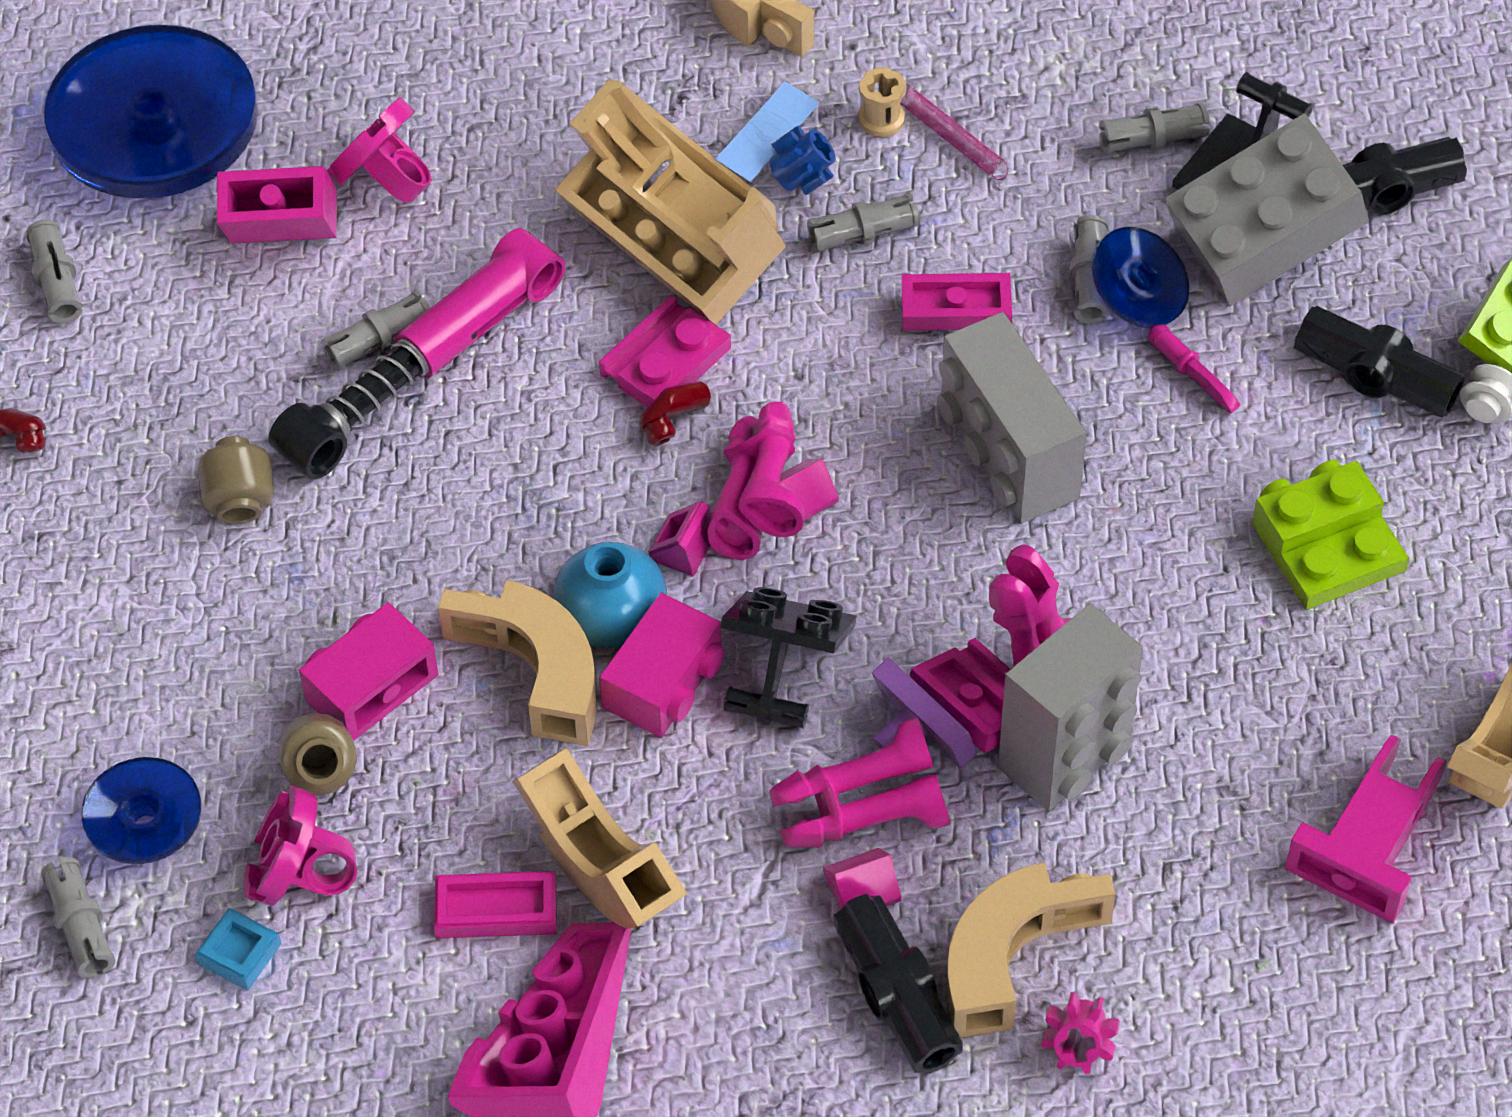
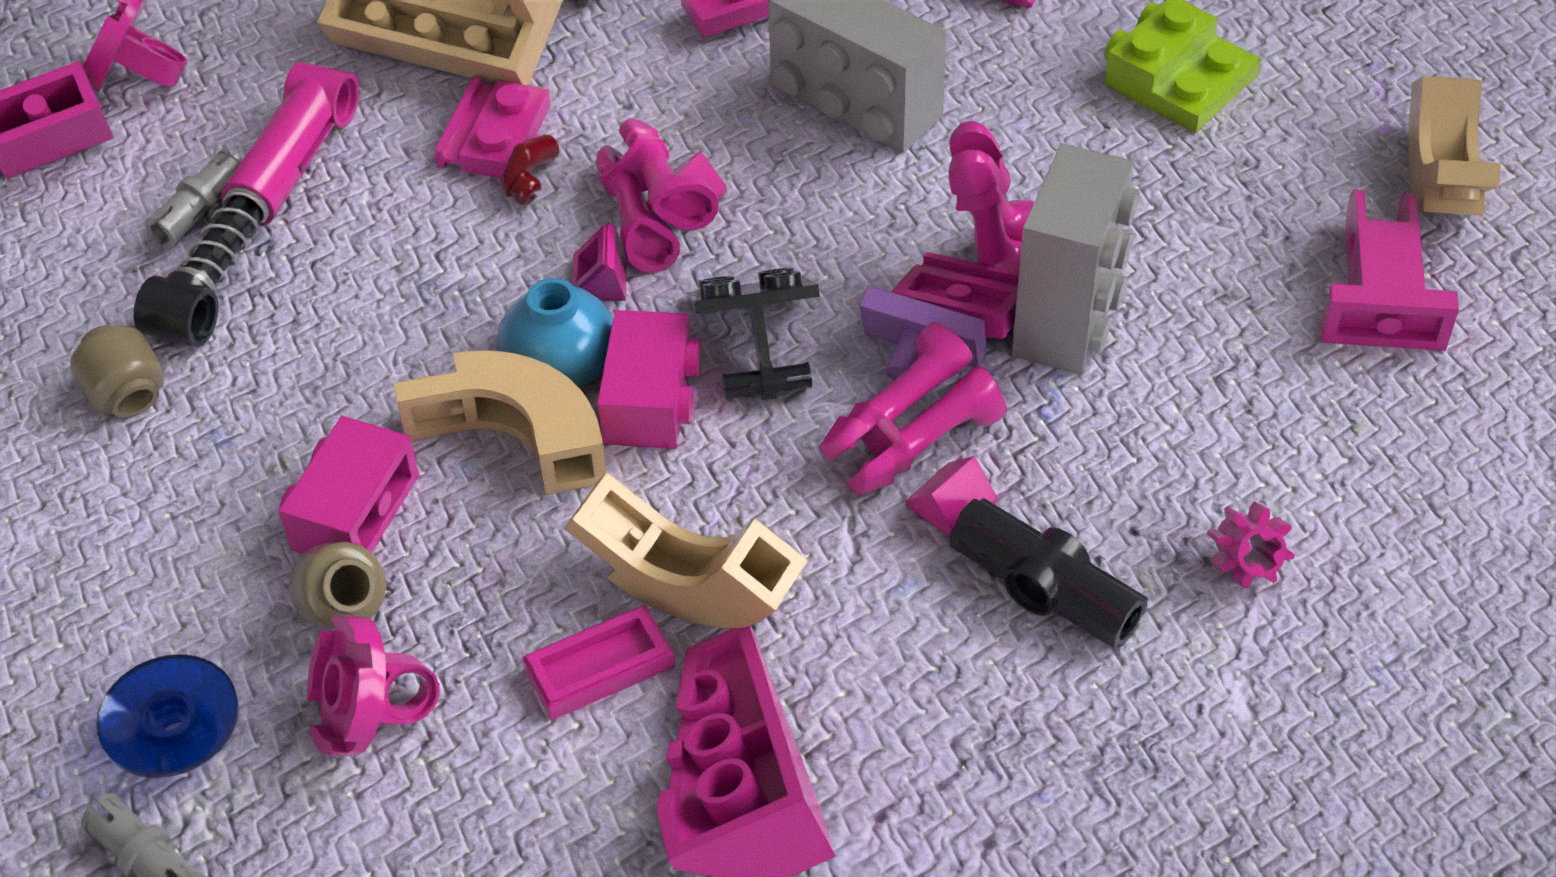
camera: 25 degrees left, 5 degrees down
dark azure tile [195,908,282,991] -> none
tan arch [946,862,1116,1038] -> none

